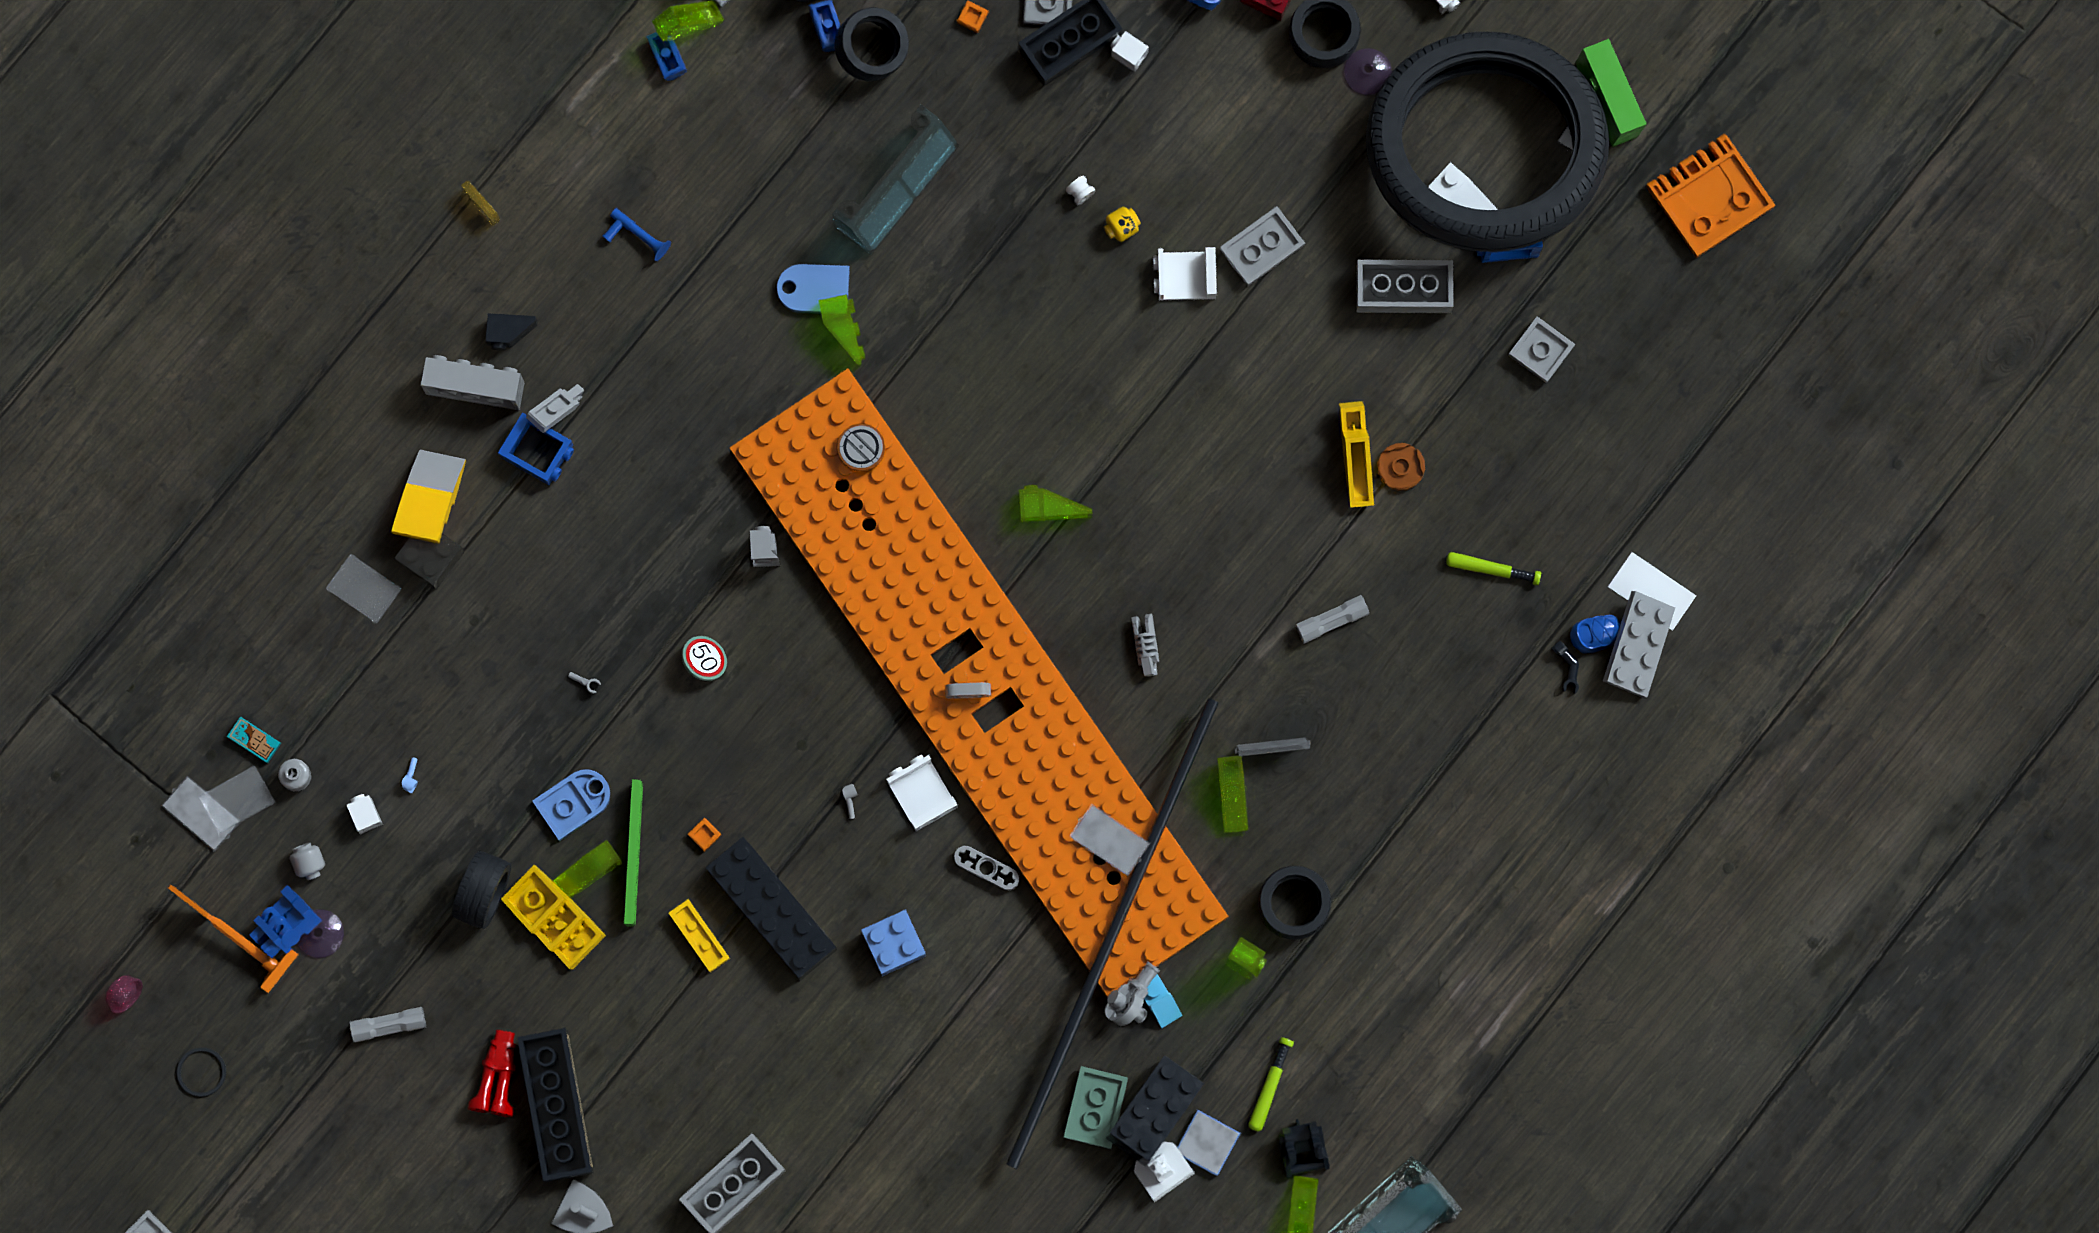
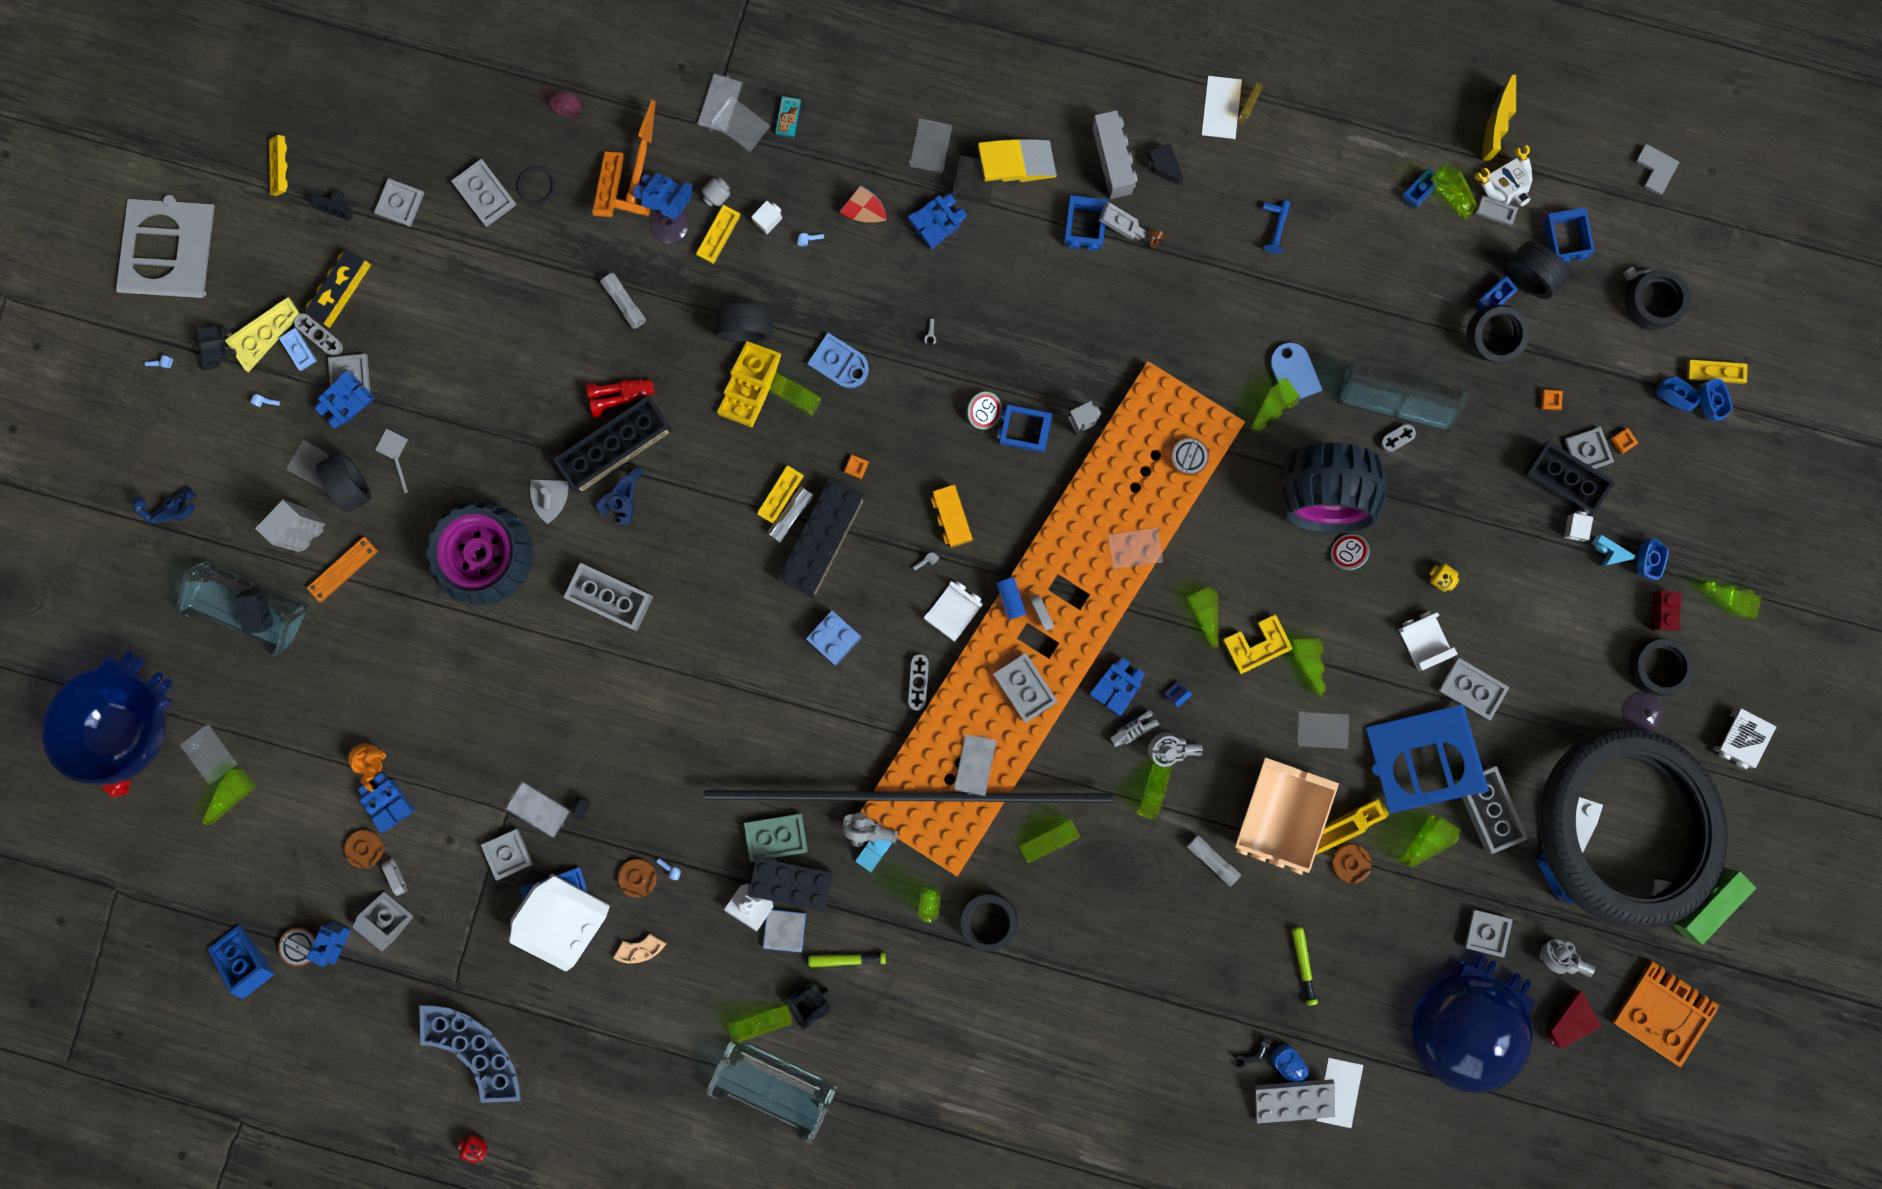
camera: 75 degrees right, 5 degrees up
light grey head [278,759,311,791] -> none
bright green tile [624,780,643,927] -> none
white wheel [1066,176,1096,205] -> none
piece [1235,738,1311,756] -> none
none -> light grey plate [452,159,517,227]
none -> orange tile [592,151,624,217]
none -> dark blue animal [596,466,643,525]
none -> yellow plate [696,205,741,264]
none -> light grey axle [767,486,814,542]
none -> shield [840,186,887,222]
none -> blue hips [908,193,967,250]
none -> light orange brick [931,485,973,548]
none -> light grey plate [993,653,1058,723]
none -> blue brick [996,577,1026,620]
none -> blue window [997,405,1052,454]
none -> blue hips [1089,657,1145,716]
none -> clear piece [1108,527,1163,569]
none -> clear neon green slope [1136,756,1173,820]
none -> reddish brown tile [1146,228,1166,248]
none -> light grey pin [1148,732,1203,767]
none -> blue plate [1164,681,1192,707]
none -> white sticker [1202,76,1242,139]
none -> yellow plate [1223,614,1293,674]
none -> light nougat cylinder [1235,758,1339,875]
none -> black wheel [1279,442,1387,534]
none -> clear neon green slope [1293,638,1326,697]
none -> clear piece [1297,711,1349,749]
none -> piece [1331,534,1370,570]
none -> blue door [1366,705,1489,814]
none -> light grey beam [1380,425,1416,452]
none -> clear neon green slope [1399,815,1461,868]
none -> clear blue windscreen [1412,954,1536,1093]
none -> light grey pin [1539,939,1595,977]
none -> dark red slope [1545,989,1602,1049]
none -> medium azure slope [1592,535,1635,566]

